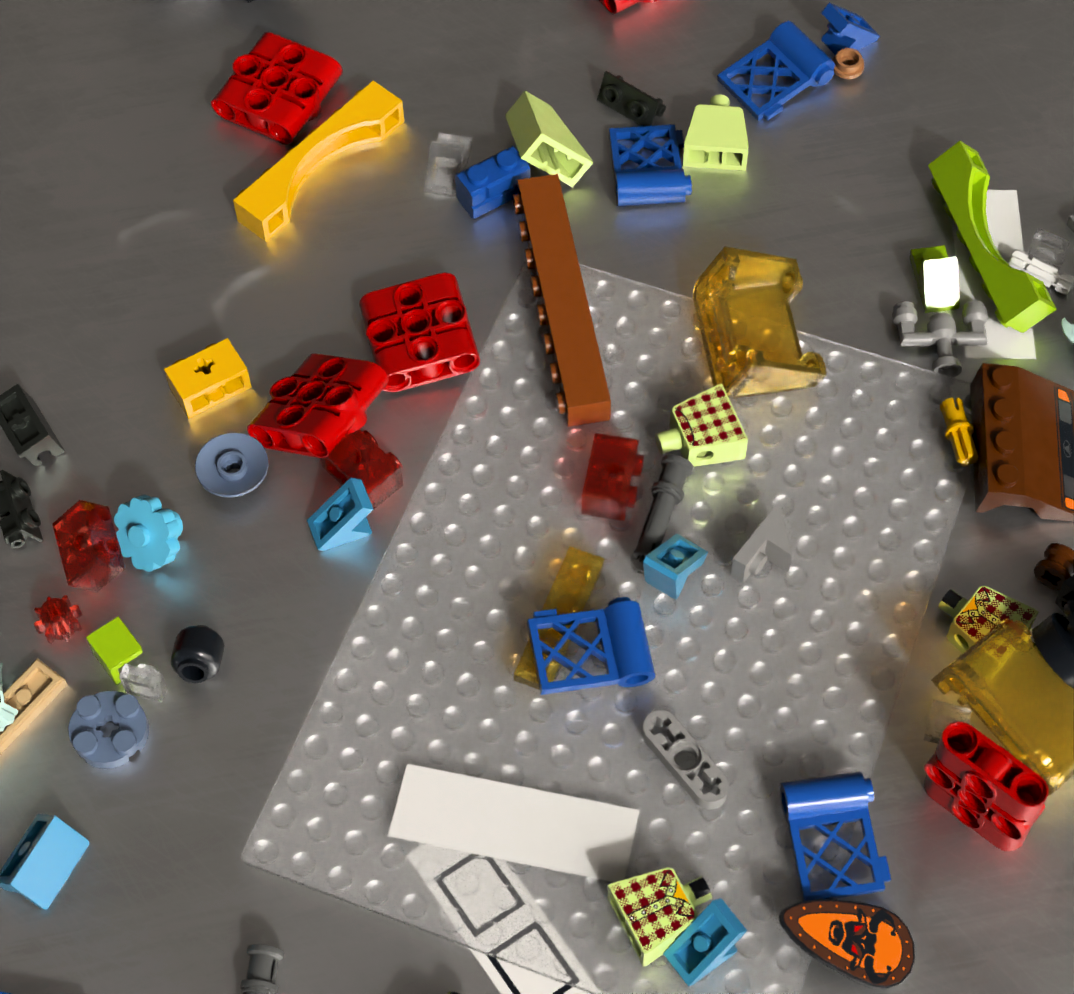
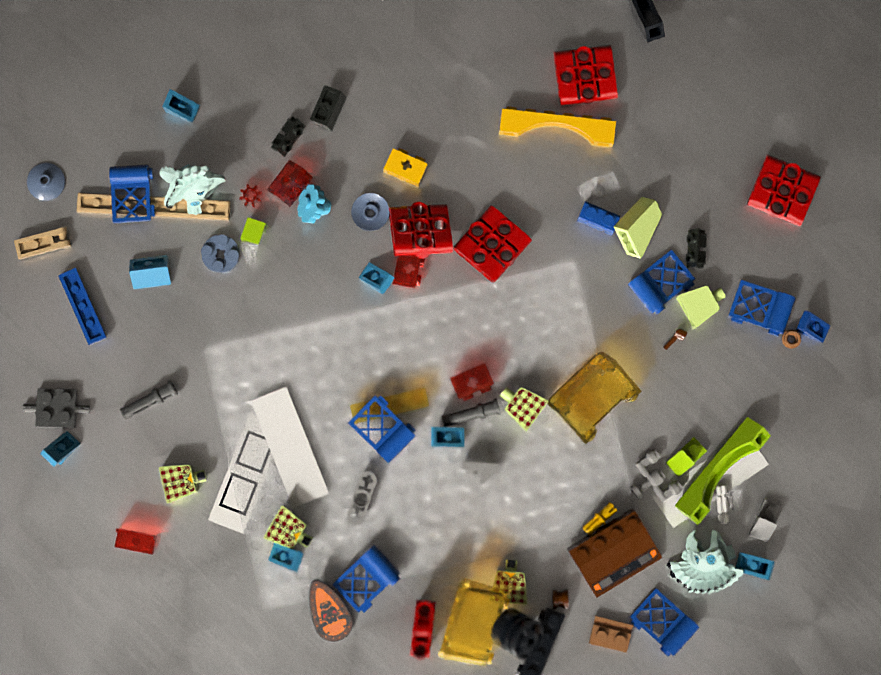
camera: 55 degrees right, 25 degrees up
black head [171,625,224,683] -> none
dark orange brick [512,174,611,427] -> none
none -> reddish brown hand [663,329,687,350]

